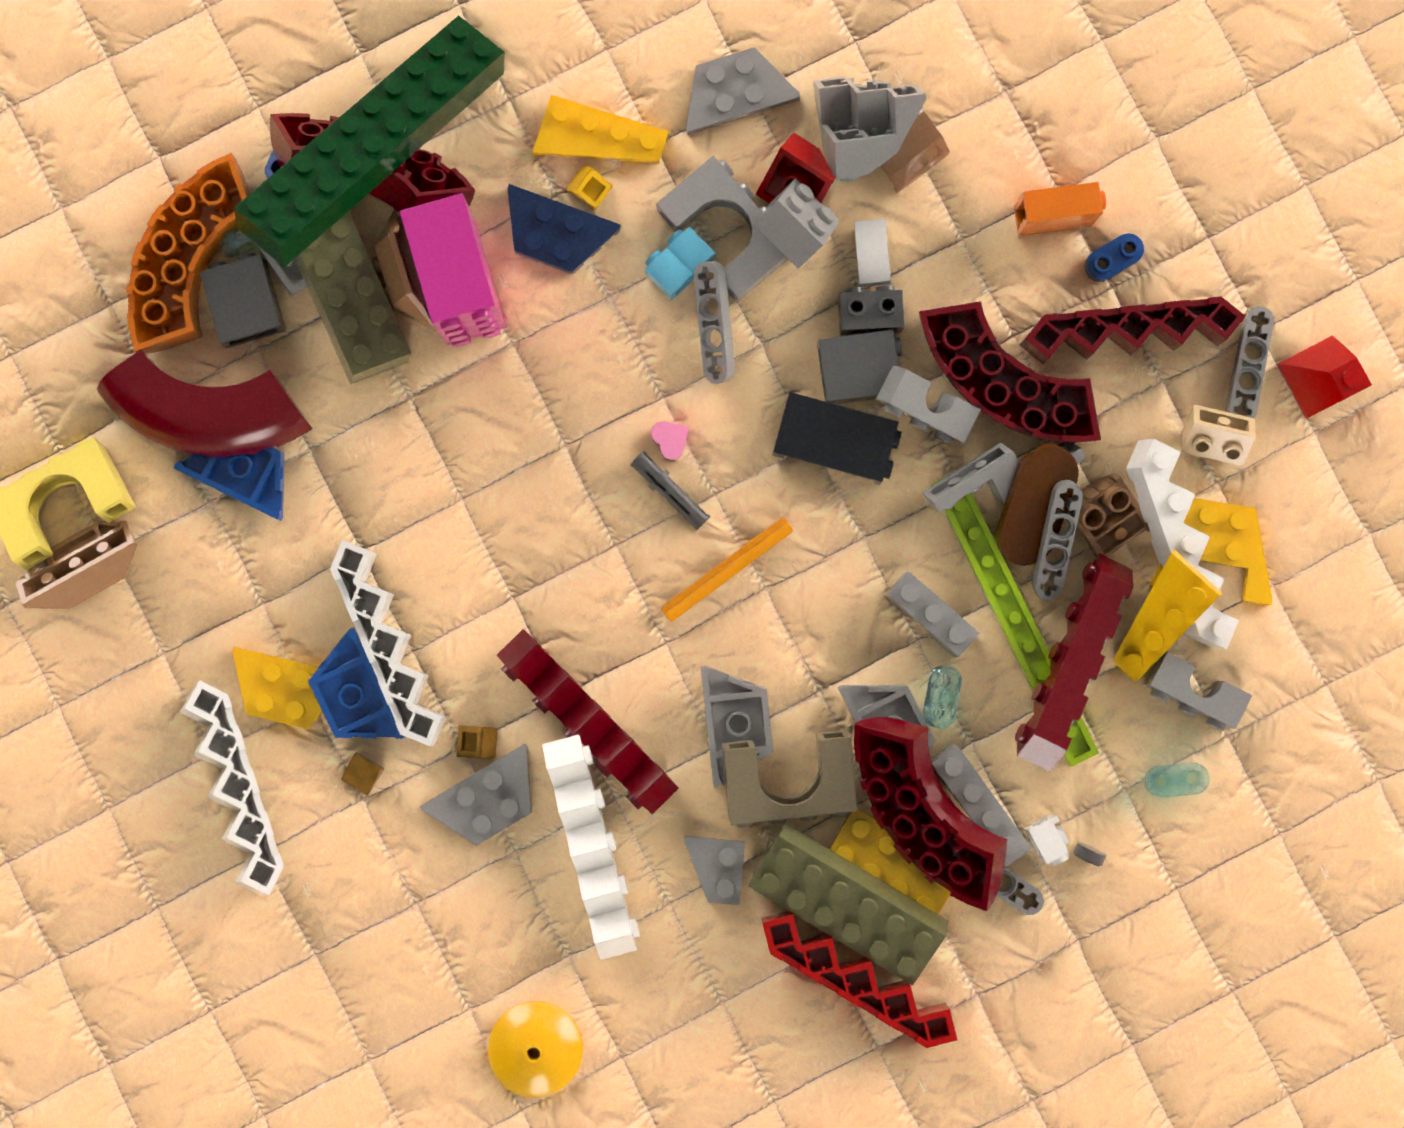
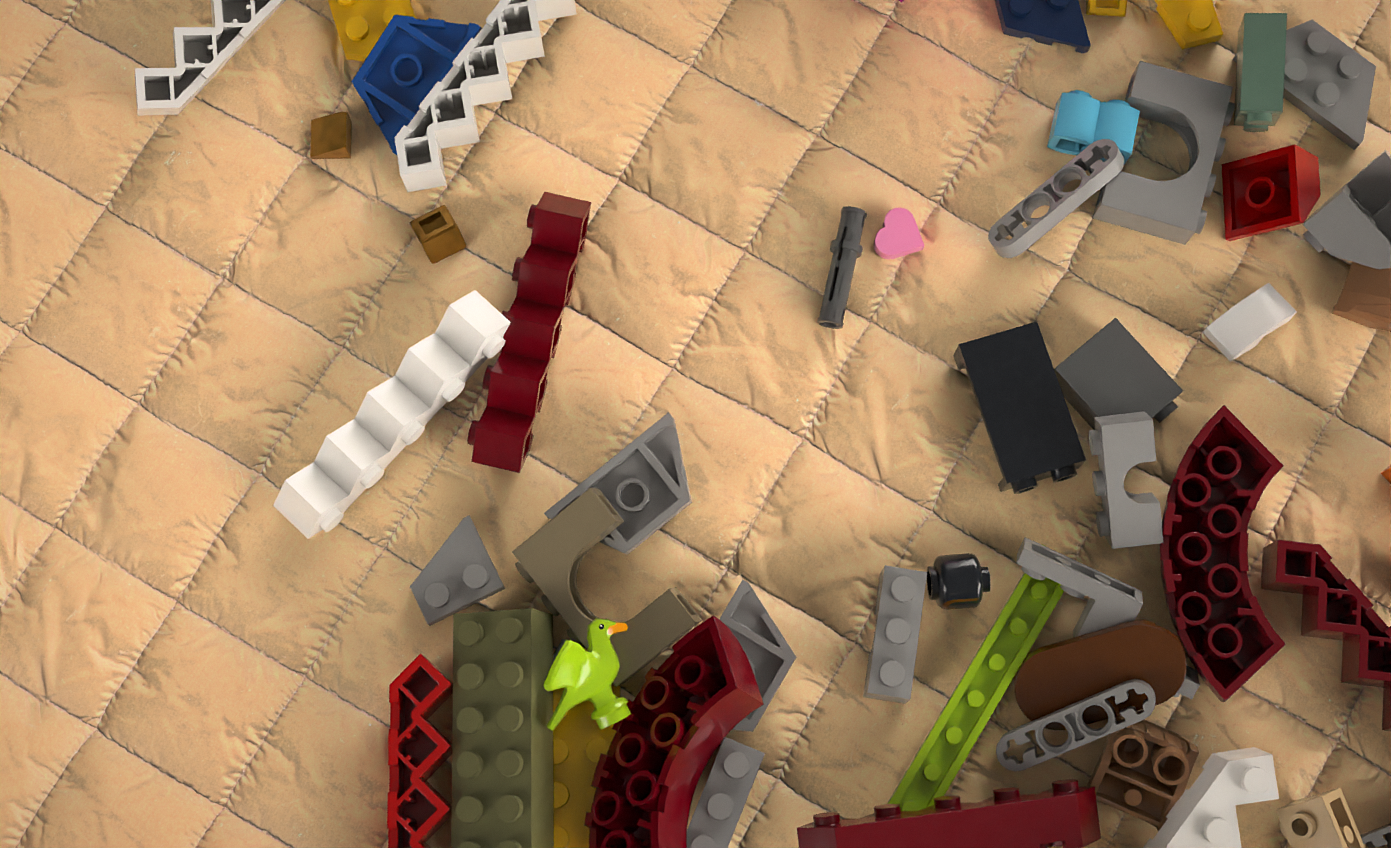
camera: 60 degrees right, 10 degrees down
light grey wing [420,744,532,846] -> none
yellow dish [488,1001,583,1098] -> none
light orange axle [661,517,793,622] -> none
light grey brick [753,178,840,269] -> none
dark grey brick [838,285,904,335] -> none
clear light blue plate [923,665,962,729] -> none
none -> lime animal [544,618,631,731]
none -> black head [926,553,990,610]
none -> sand green brick [1234,13,1287,132]

